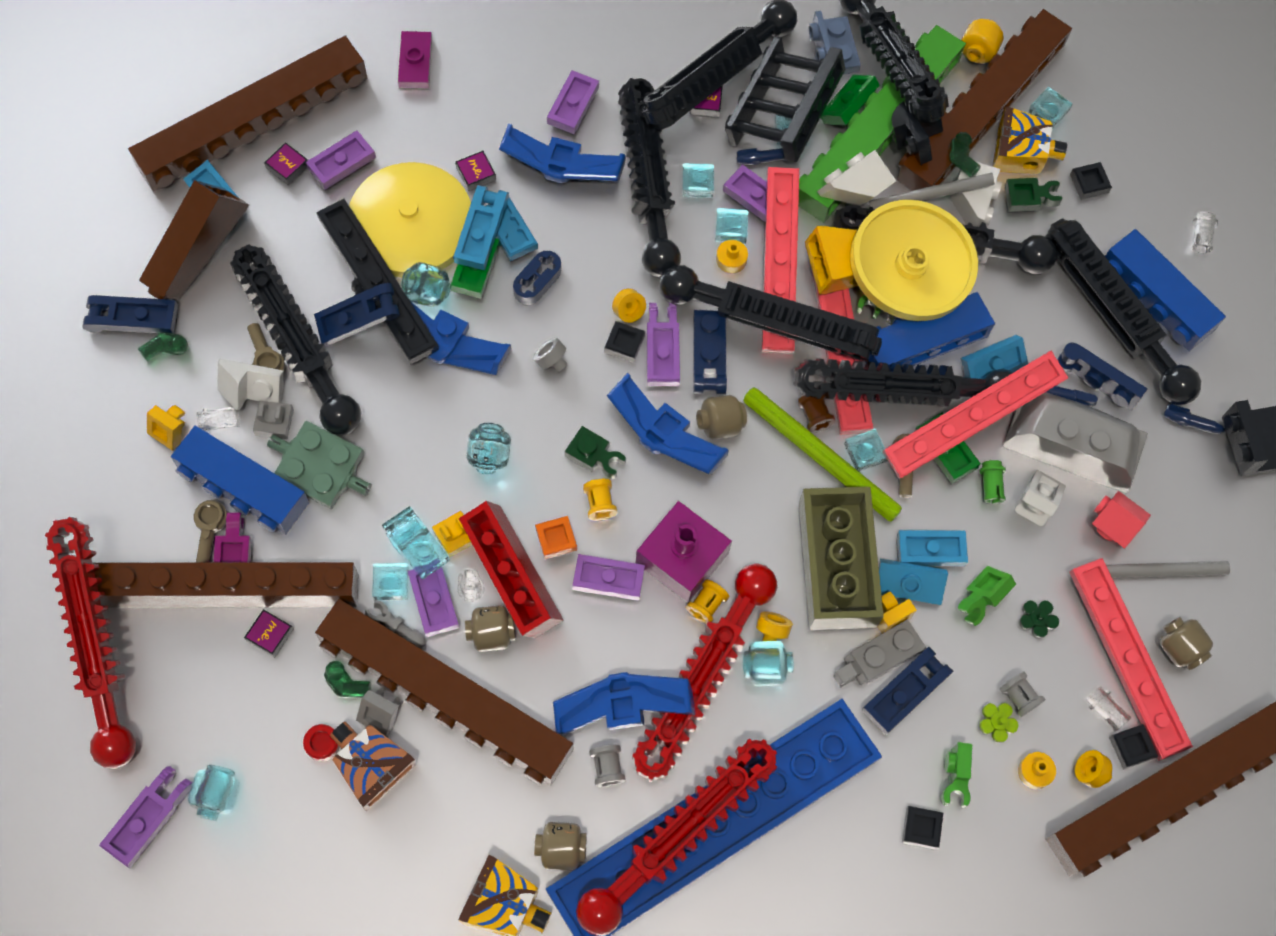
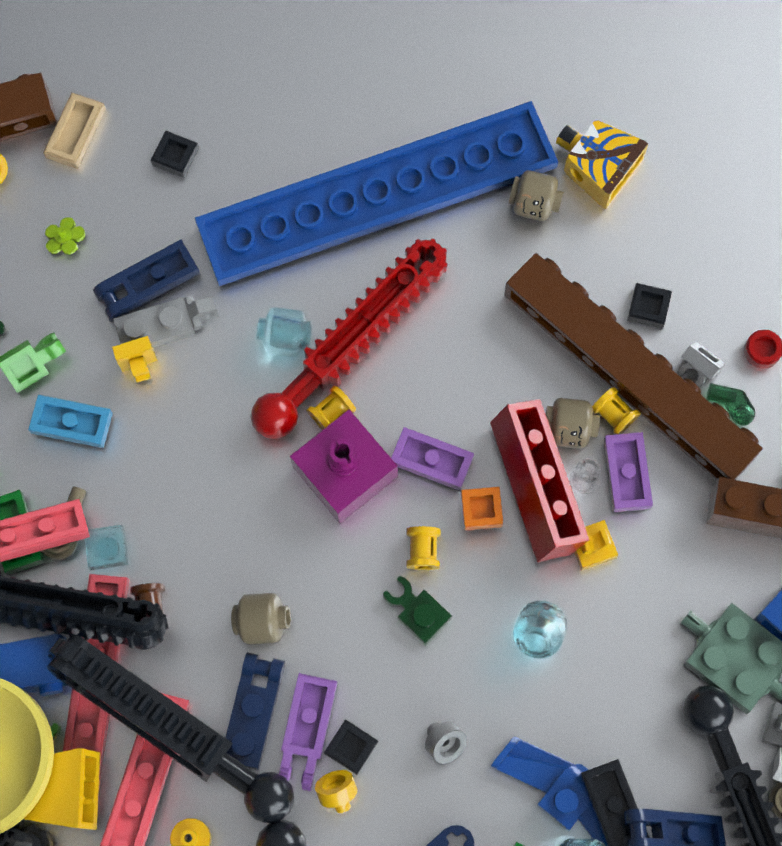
camera: 160 degrees left, 5 degrees up
torso [330,722,417,811] -> none
light grey piece [365,600,425,649] -> none
clear light blue plate [372,563,409,600] -> none
clear light blue plate [382,506,450,580] -> none
blue plate [553,672,695,736] -> none
red gear [576,739,777,936] -> none
light grey bush [589,744,626,787] -> none
blue plate [606,373,729,474] -> none
lime axle [743,387,902,522] -> none
yellow tile [756,611,793,647] -> none
olive brick [799,487,884,630] -> none
dark azure plate [879,558,948,605] -> none
bright green plate [941,742,972,808] -> none
light grey bush [1000,671,1046,718] -> none
yellow tile [1018,752,1056,789] -> none
none -> tan tile [43,92,106,169]
none -> yellow bush [592,387,641,435]
none -> black tile [627,283,672,329]

